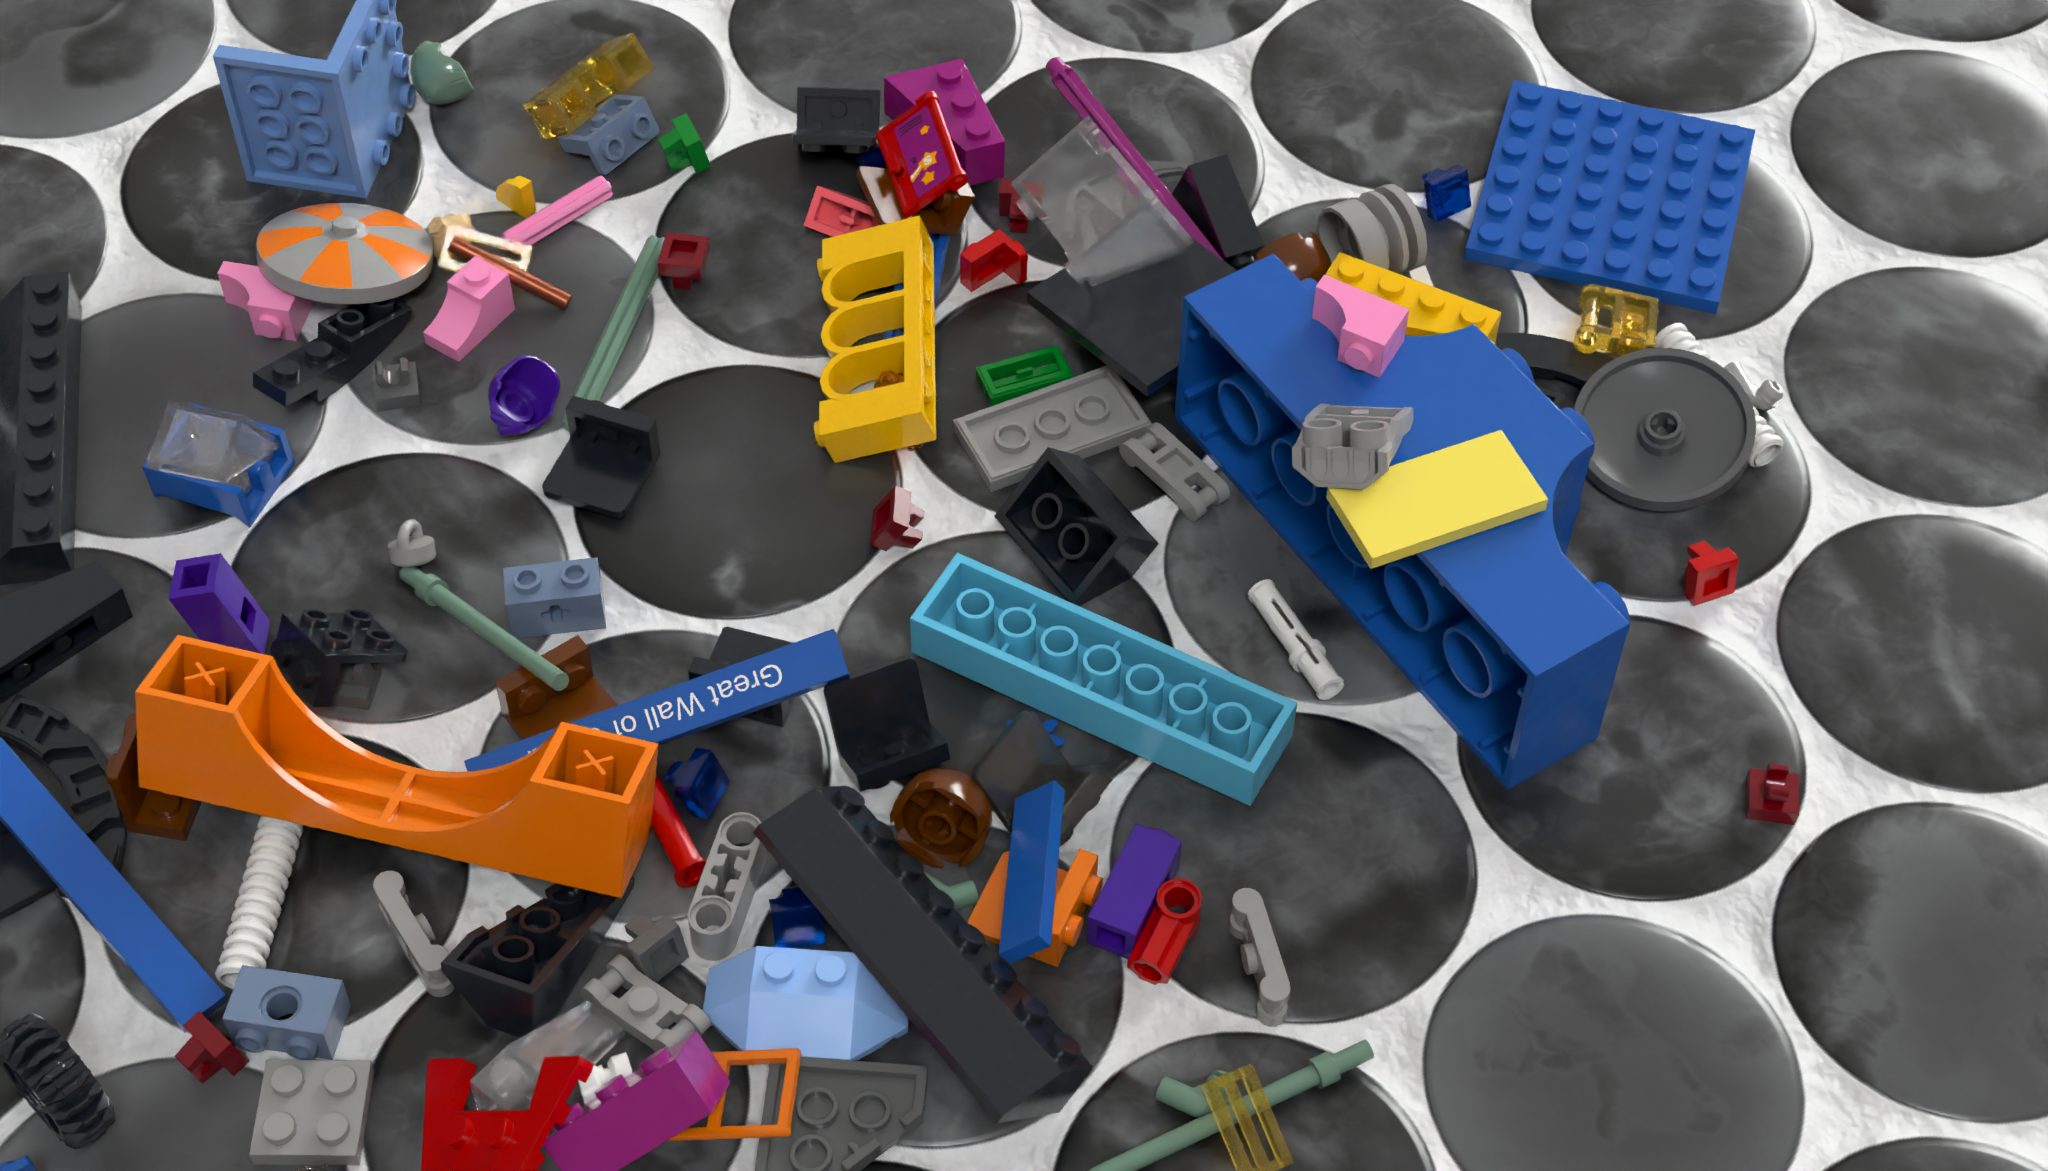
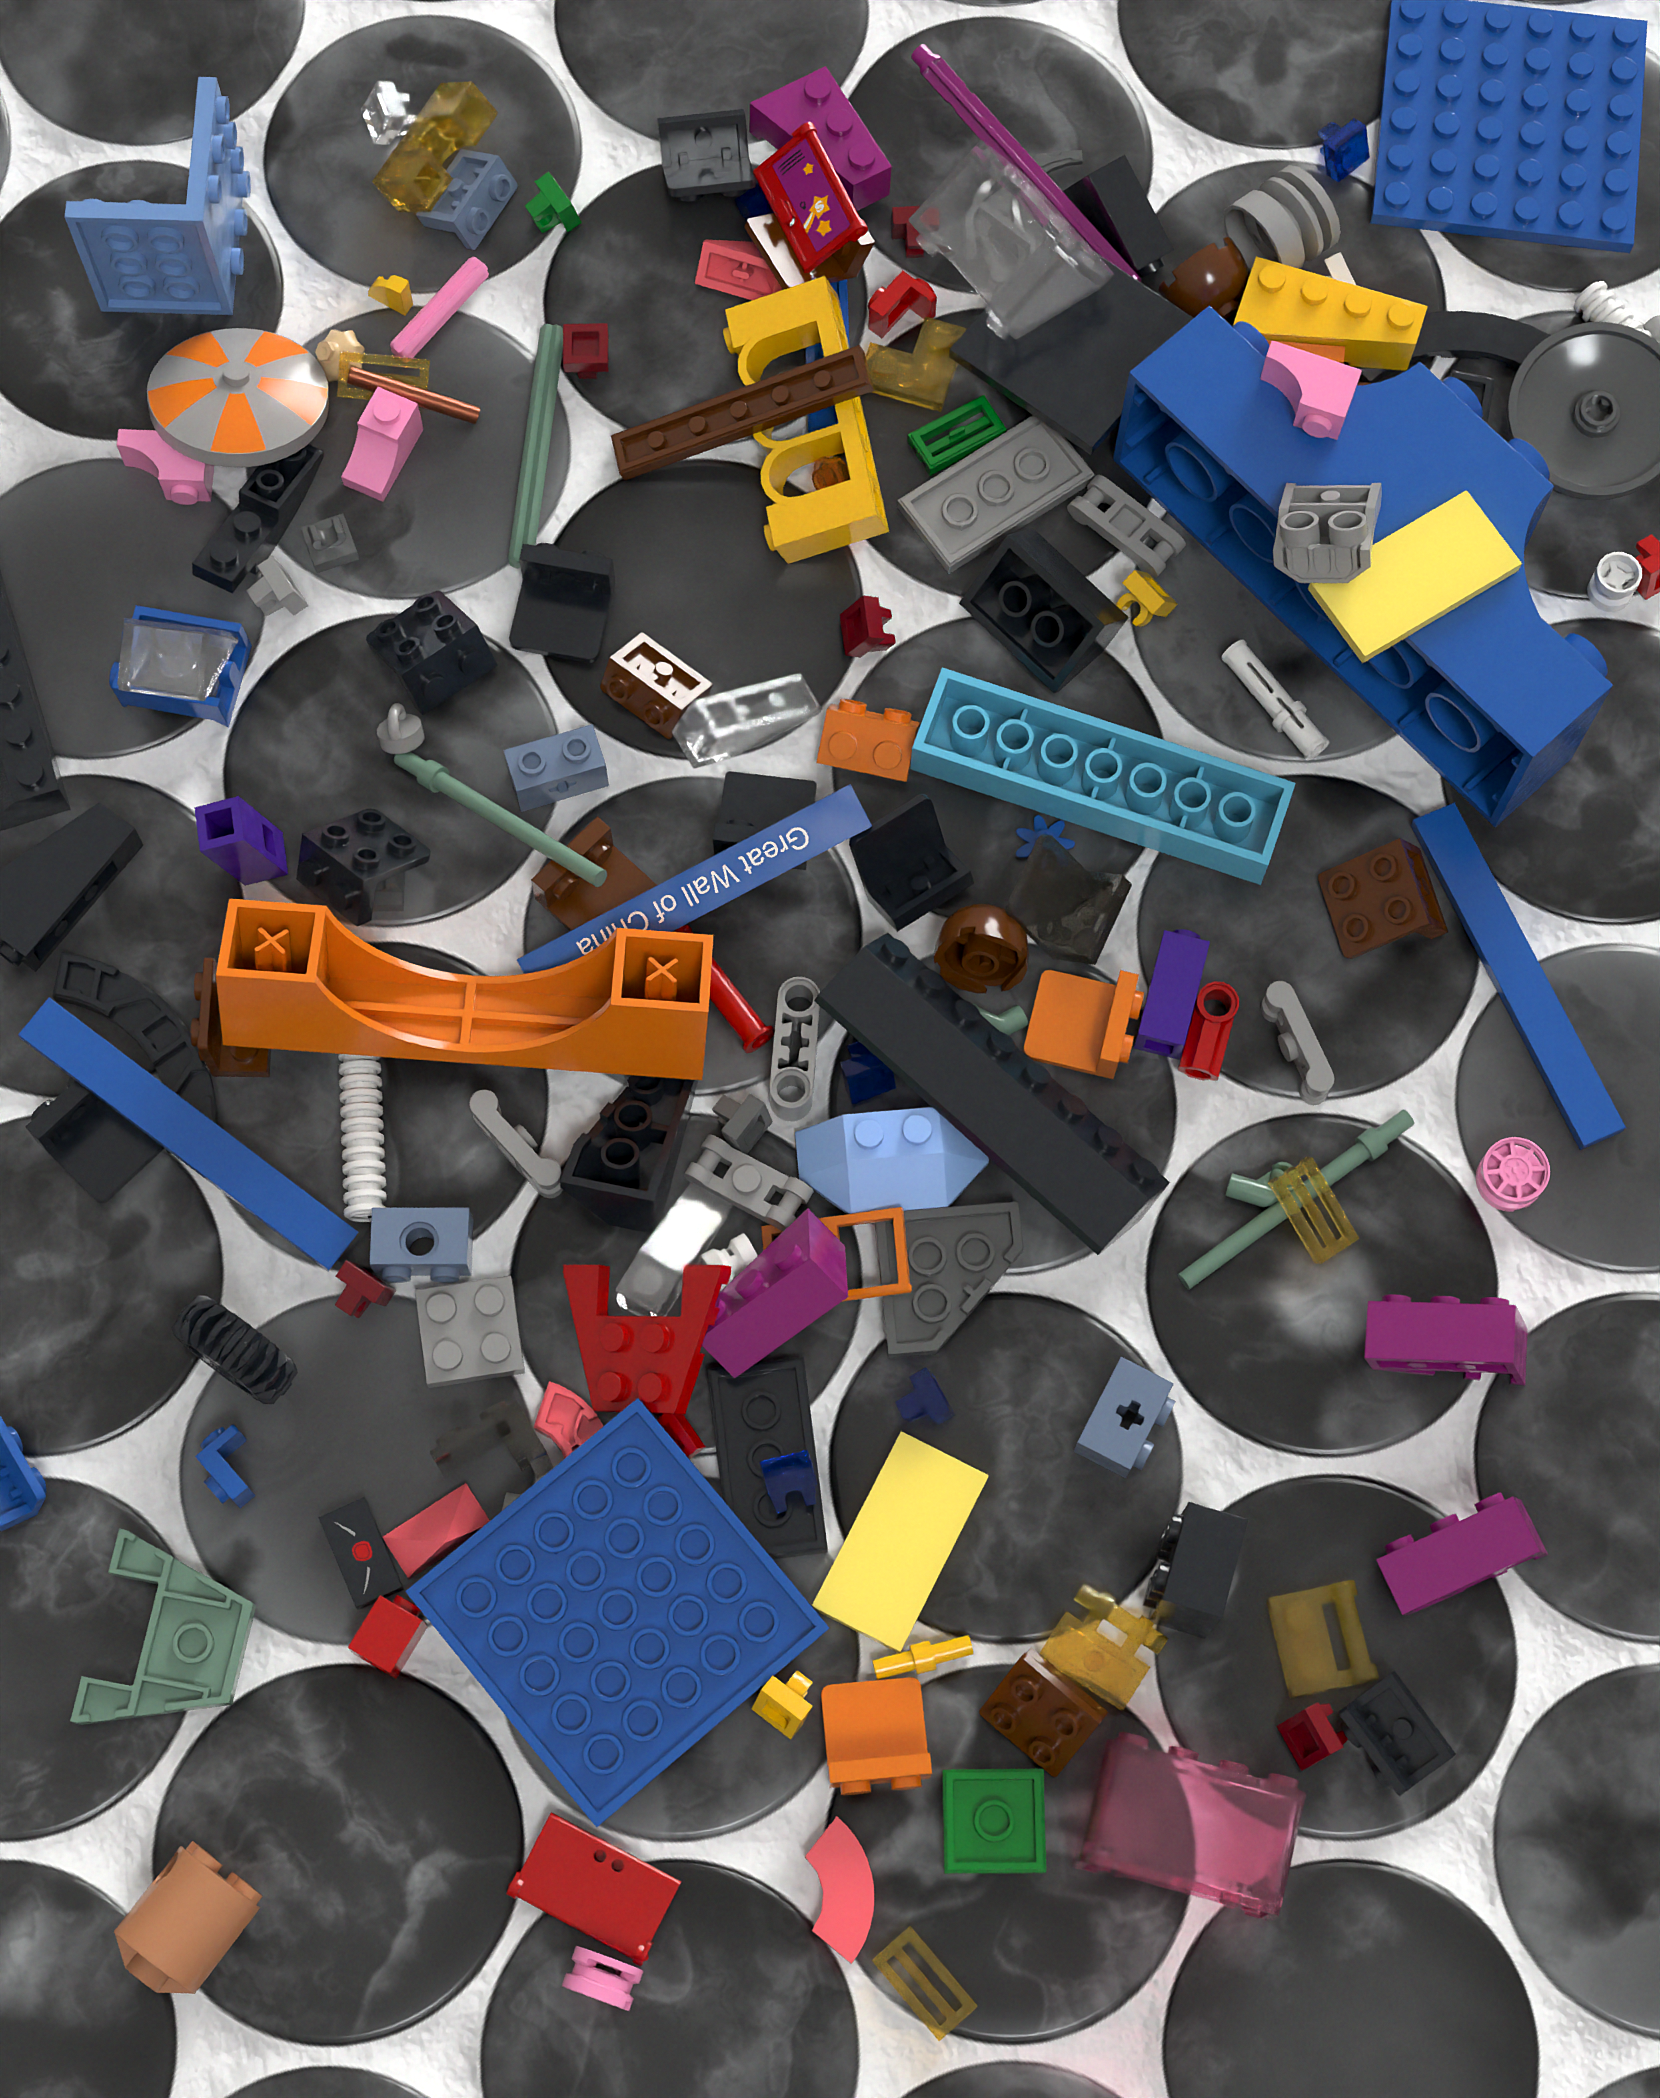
camera: 10 degrees left, 20 degrees up
sand green hair [410,40,474,105] -> none
dark purple hair [488,355,560,435] -> none
clear blue tile [664,748,730,819] -> none
blue tile [999,780,1065,964] -> none
clear yellow plate [1574,284,1659,356] -> none
none -> light grey tile [246,556,308,616]
none -> clear tile [361,81,419,145]
none -> black bracket [366,591,498,715]
none -> reddish brown bracket [600,632,713,739]
none -> reddish brown tile [611,345,874,480]
none -> clear slope [672,673,823,769]
none -> orange bracket [816,699,920,782]
none -> clear yellow plate [866,317,968,412]
none -> yellow tile [1116,570,1178,627]
none -> reddish brown bracket [1318,838,1448,959]
none -> blue tile [1410,803,1626,1150]
none -> bright pink wheel [1476,1137,1550,1212]
none -> white wheel [1587,552,1642,612]

